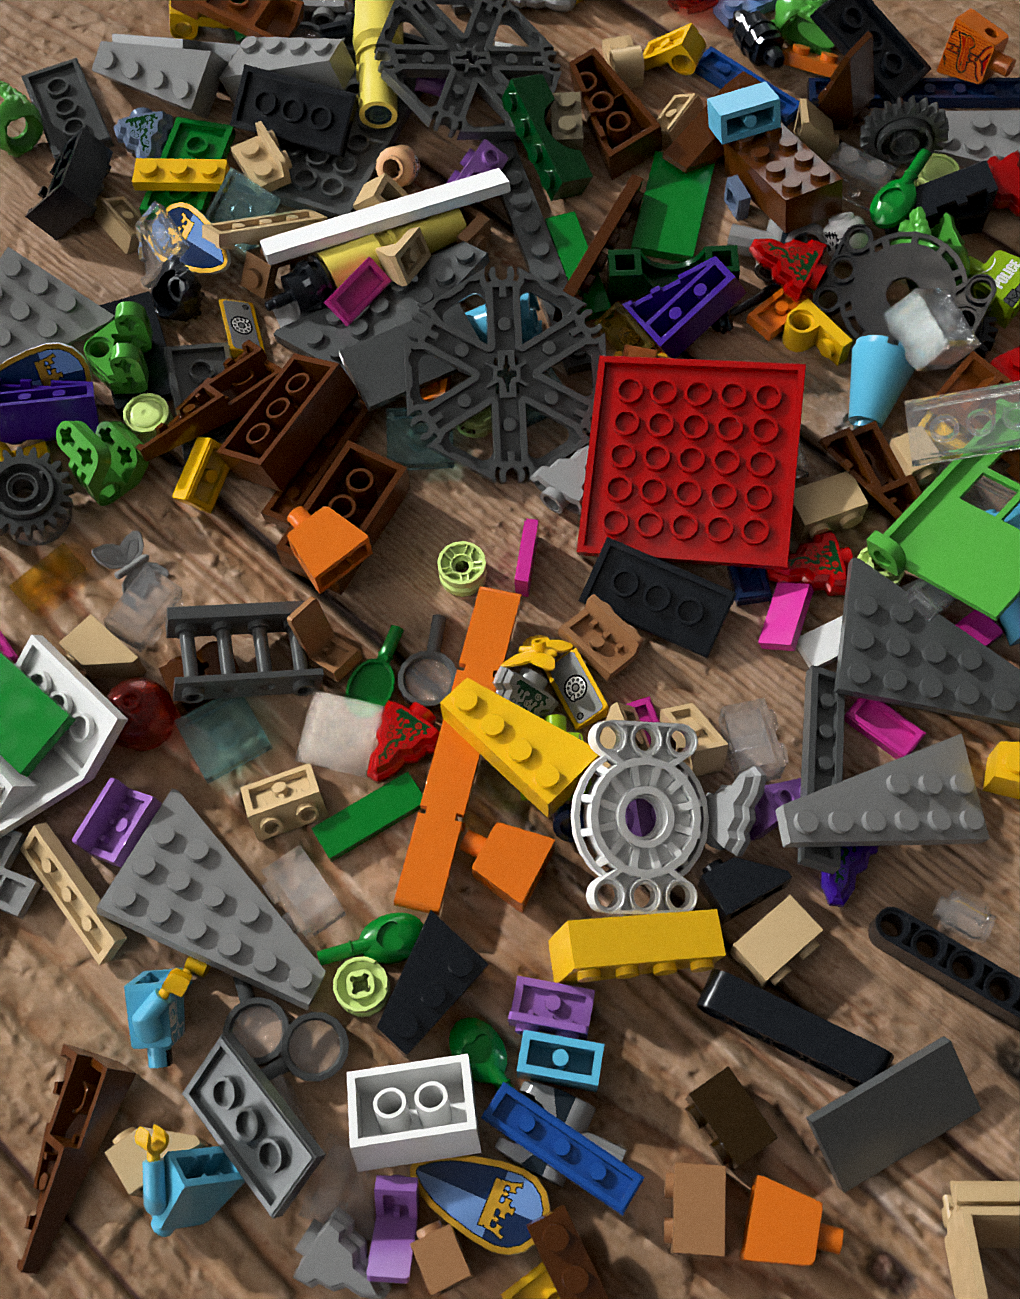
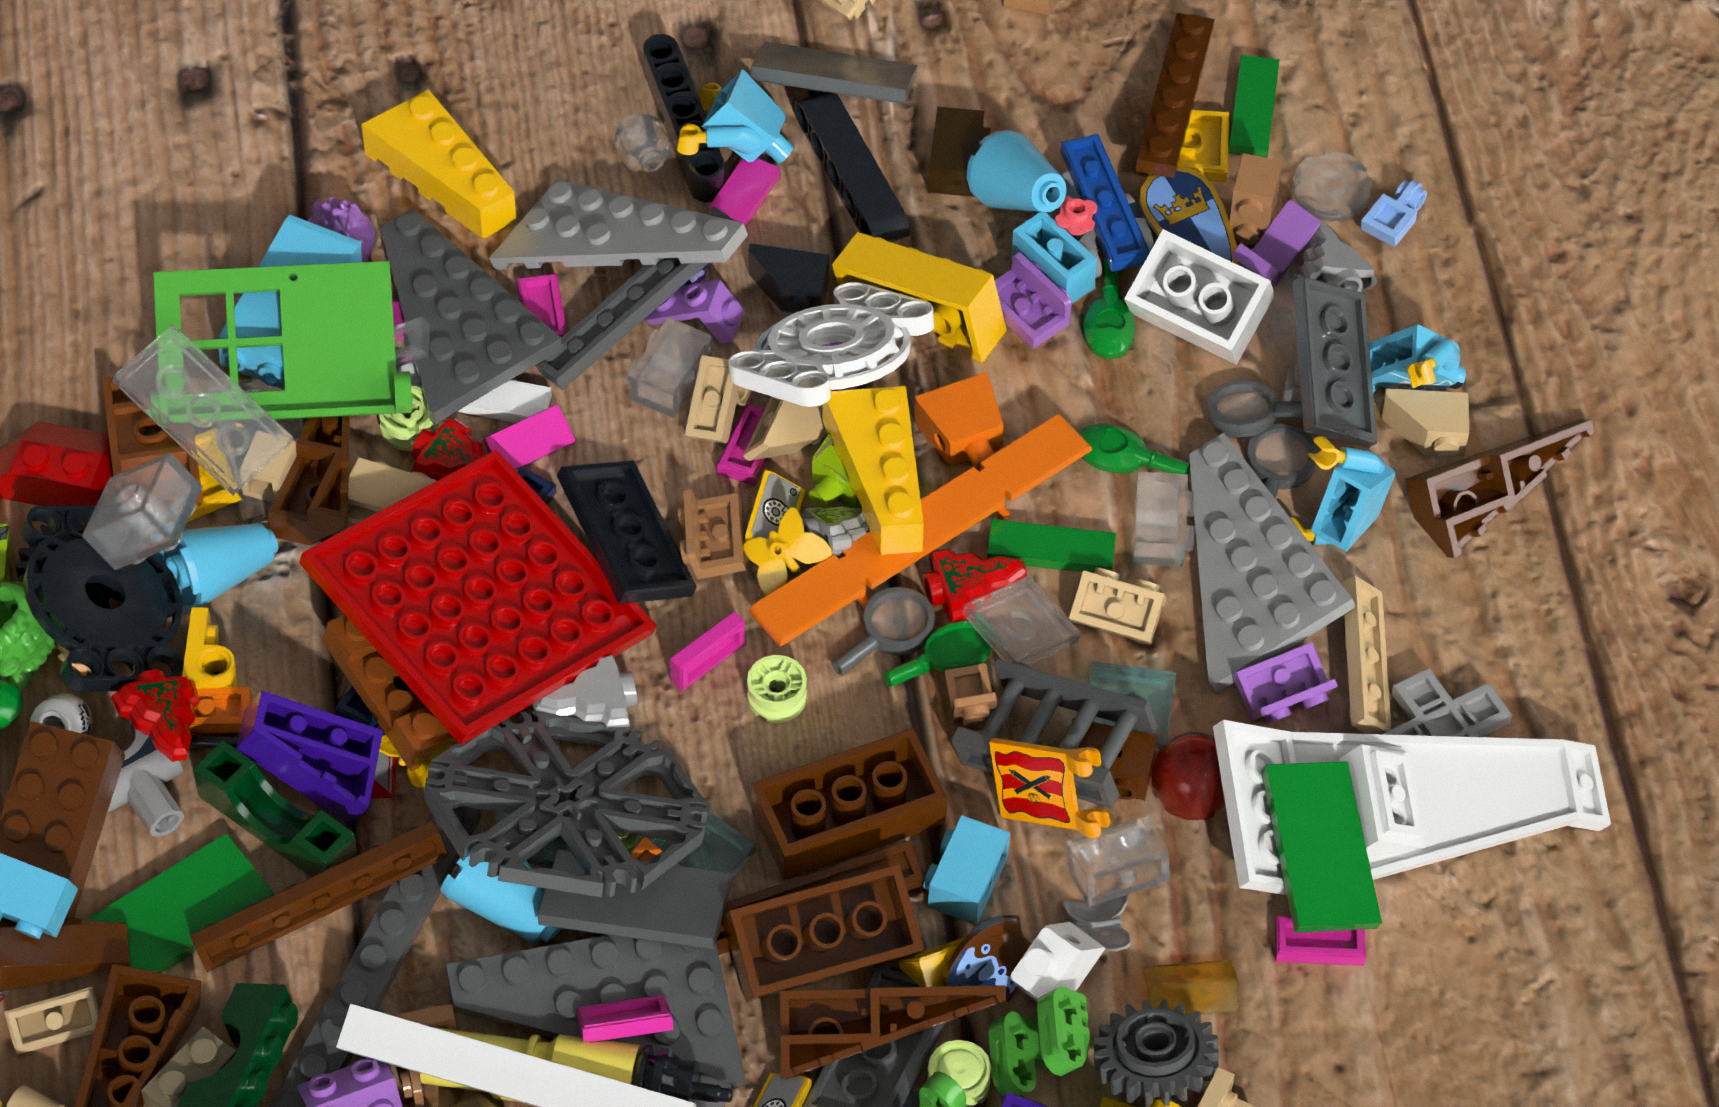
camera: 145 degrees left, 10 degrees down
tan slope [59,614,147,679] -> none
orange torso [287,506,373,594] -> none
yellowish green wheel [333,957,391,1017] -> none
tan slope [375,227,431,286] -> none
black wedge [377,910,489,1058] -> none
green tile [545,211,612,322] -> none
clear yellow slope [594,301,662,354] -> none
medium nougat brick [663,1162,726,1258] -> none
light grey rock [705,766,767,857] -> none
sand blue tile [724,175,751,221] -> none
tan brick [729,895,823,989] -> none
orange torso [739,1175,844,1266] -> none
none -> medium azure torso [677,69,794,164]
none -> dark pink tile [708,158,781,228]
none -> medium azure brick [923,815,1010,925]
none -> arm [940,915,1032,1002]
none -> medium azure cone [966,130,1066,212]
none -> light orange flag [989,738,1110,838]
none -> white torso [1010,922,1106,1002]
none -> coral plate [1055,196,1097,236]

